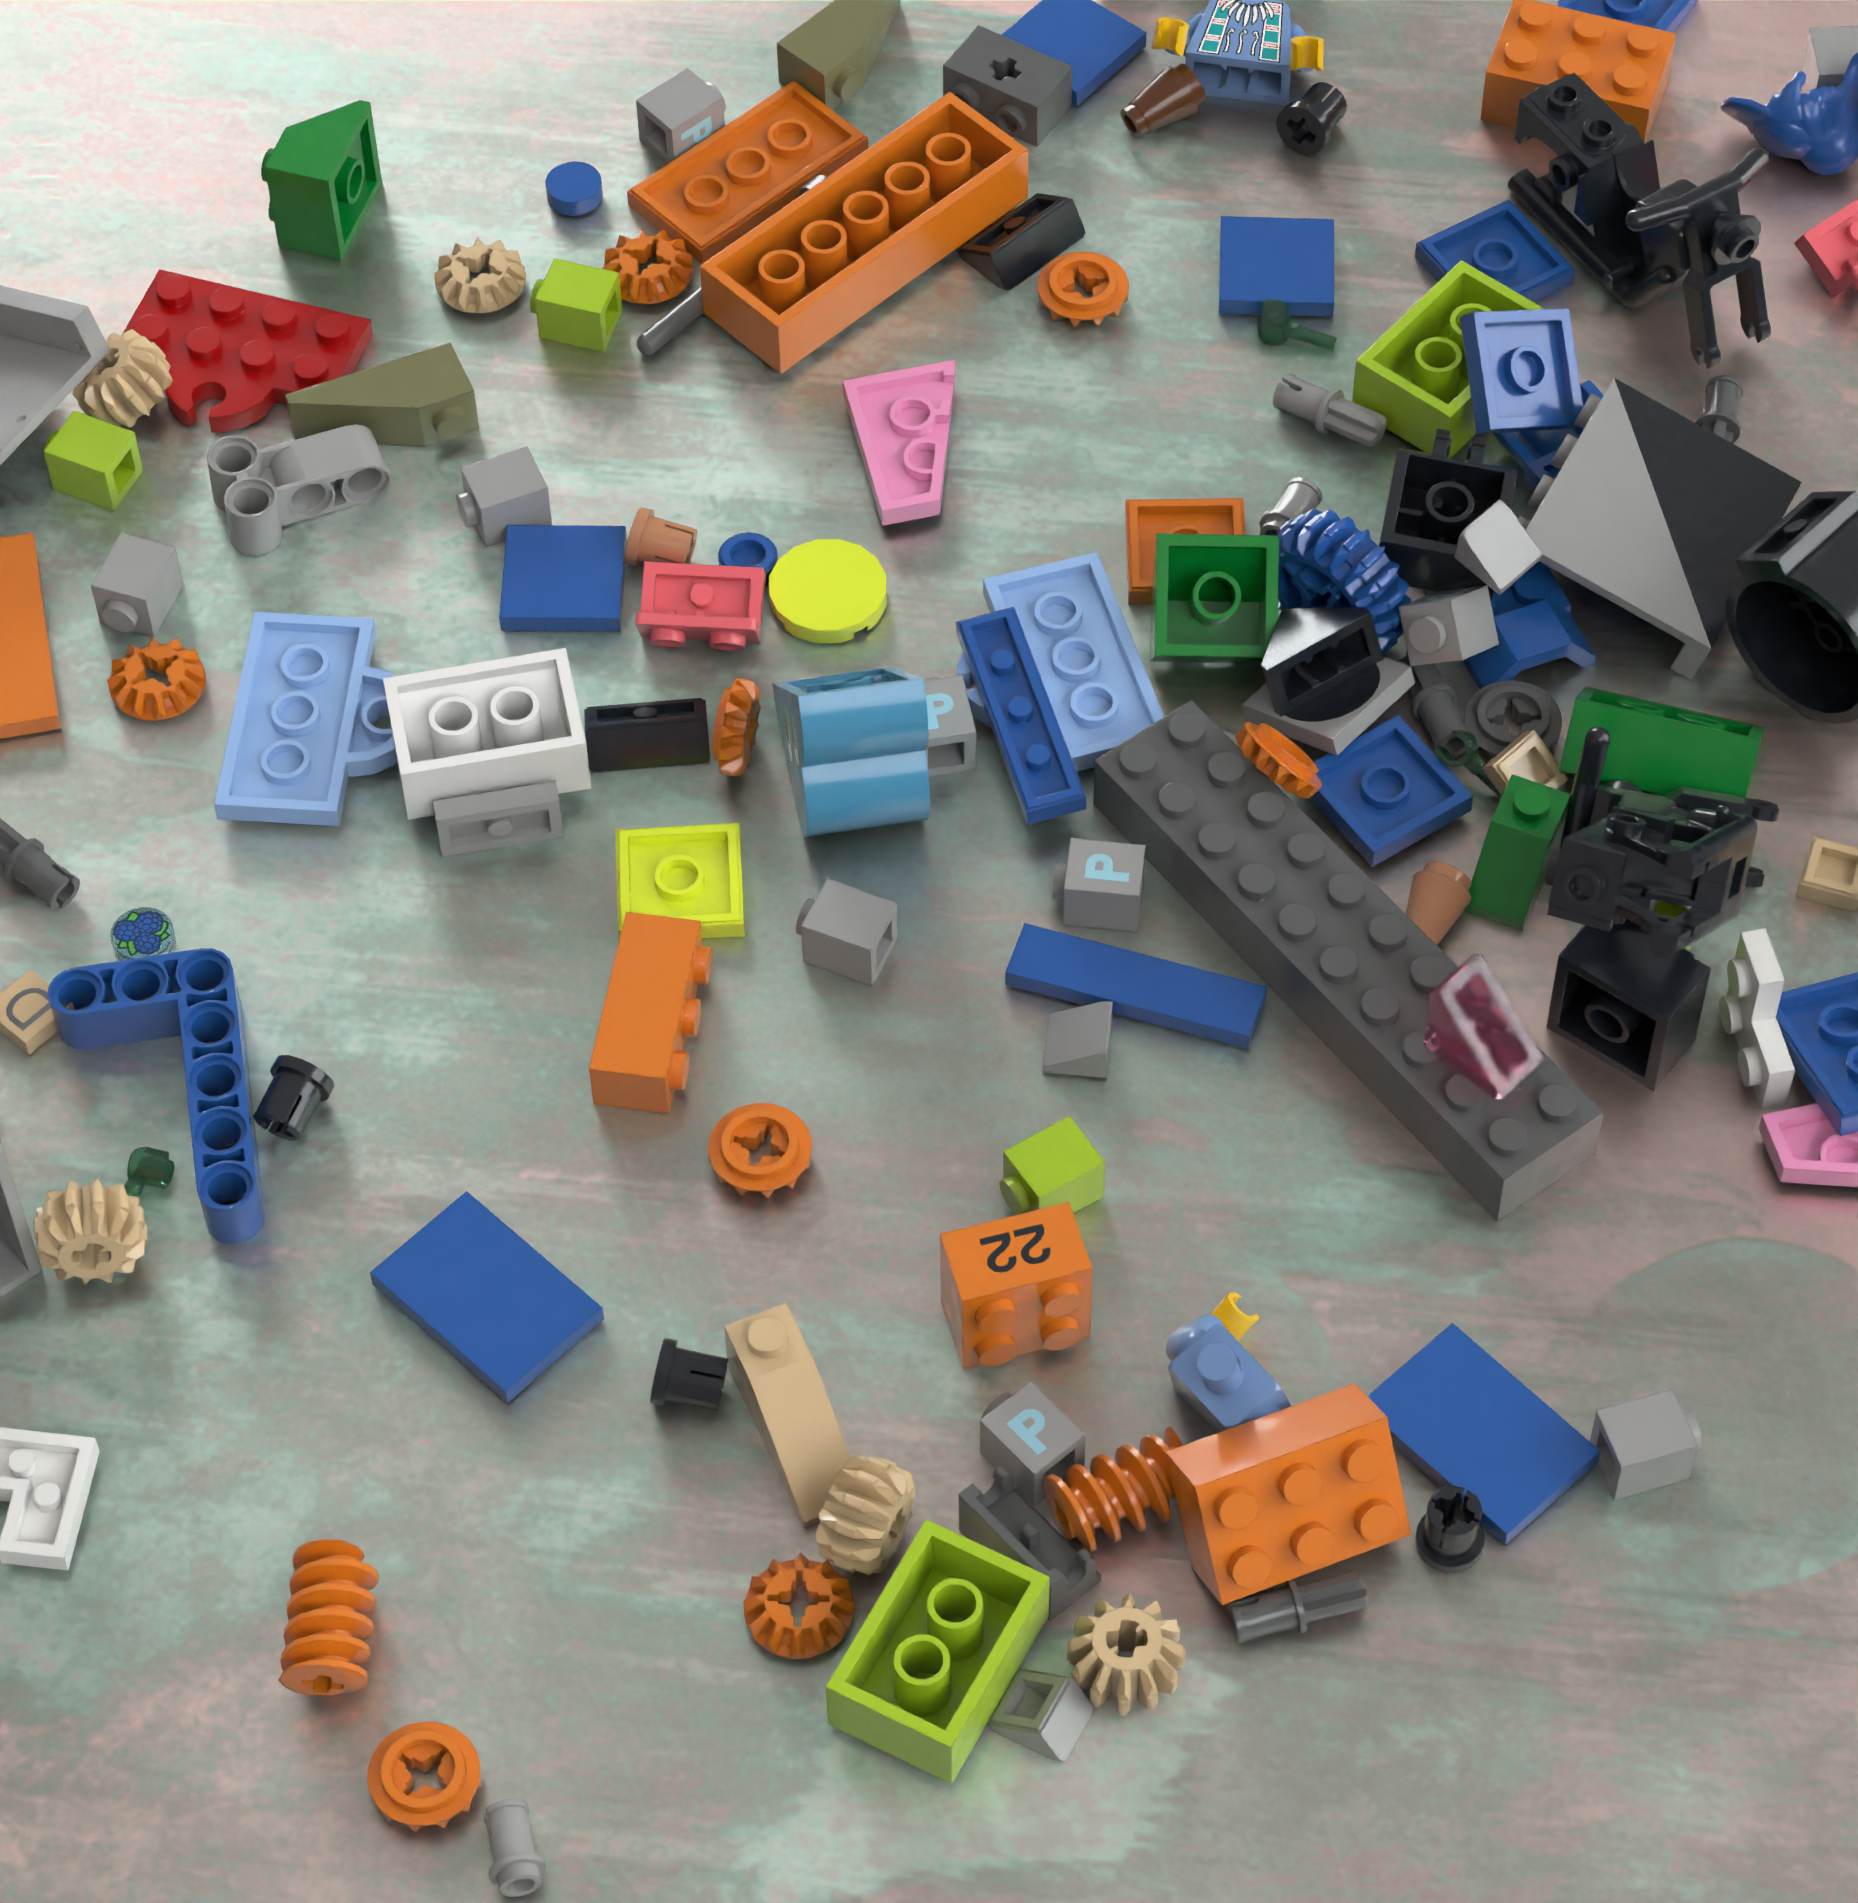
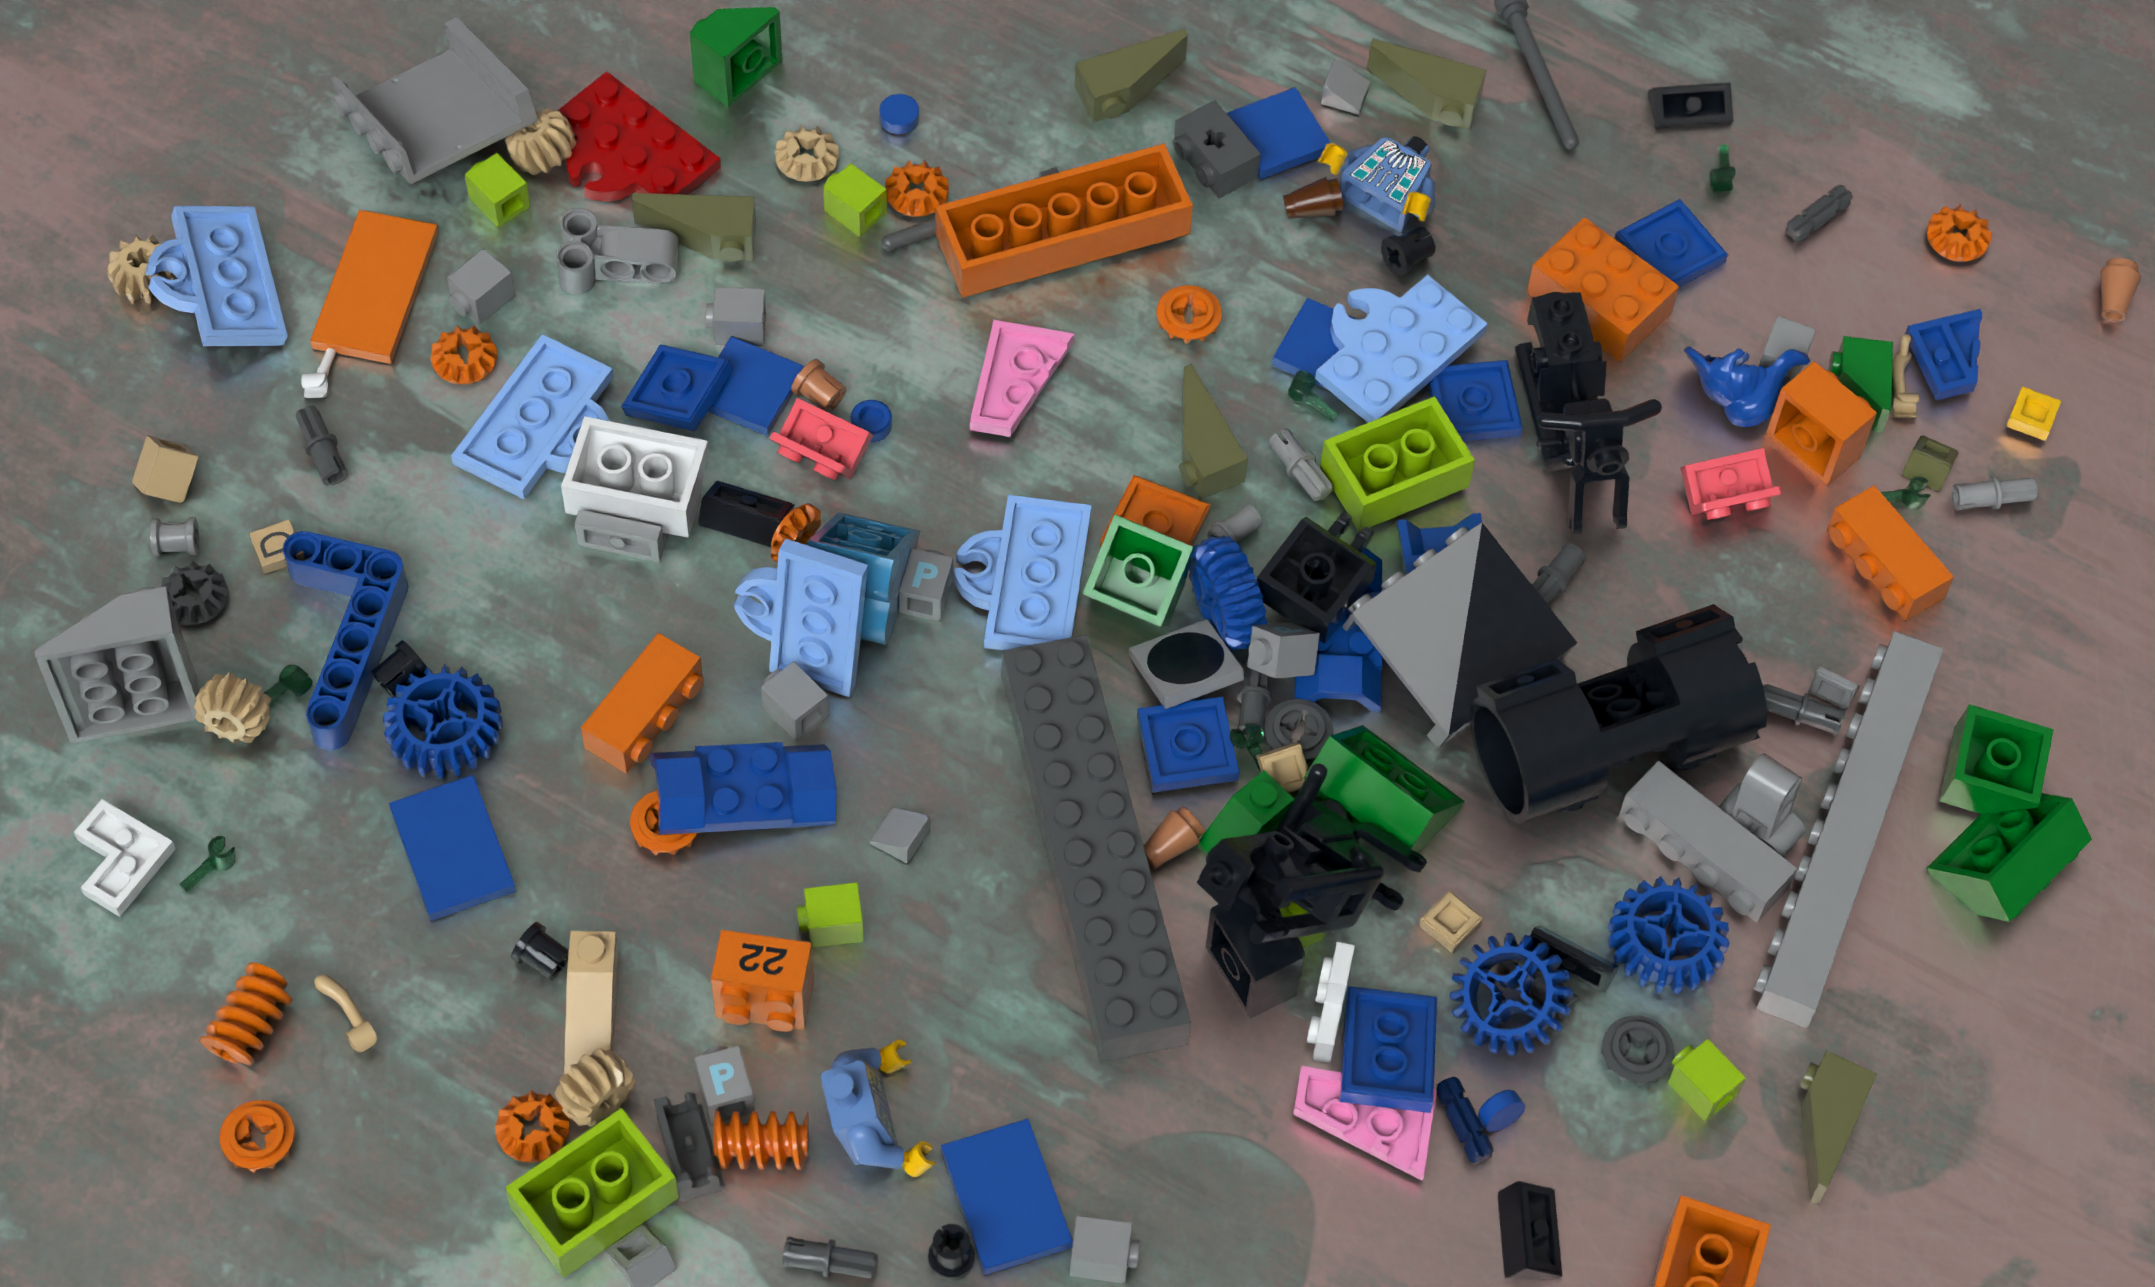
camera: 20 degrees right, 5 degrees up
tile [110,907,177,961] -> none
light grey pin [483,1799,546,1897] -> none
neon yellow tile [615,823,745,939] -> none
orange tile [627,80,869,264] -> none
light grey brick [636,68,726,163] -> none
neon yellow tile [769,539,887,644] -> none
blue tile [956,606,1087,825] -> none
black slope [958,193,1085,290] -> none
blue tile [1005,923,1267,1049] -> none
light grey brick [1052,838,1146,932] -> none
tan gear [1066,1592,1186,1717] -> none
orange brick [1166,1383,1411,1605] -> none
orange gear [1235,722,1322,799] -> none
black slope [1261,607,1383,717] -> none
clear pink slope [1424,954,1544,1099] -> none
slope [1454,500,1542,595] -> none
plate [1460,308,1583,434] -> none
none -> clear green hand [180,836,236,892]
none -> tan piece [314,974,377,1052]
none -> blue gear [383,664,503,780]
none -> blue tile [621,344,733,432]
none -> blue piece [650,742,836,835]
none -> light blue plate [733,538,868,697]
none -> olive slope [1179,364,1248,500]
none -> light blue plate [1315,275,1488,423]

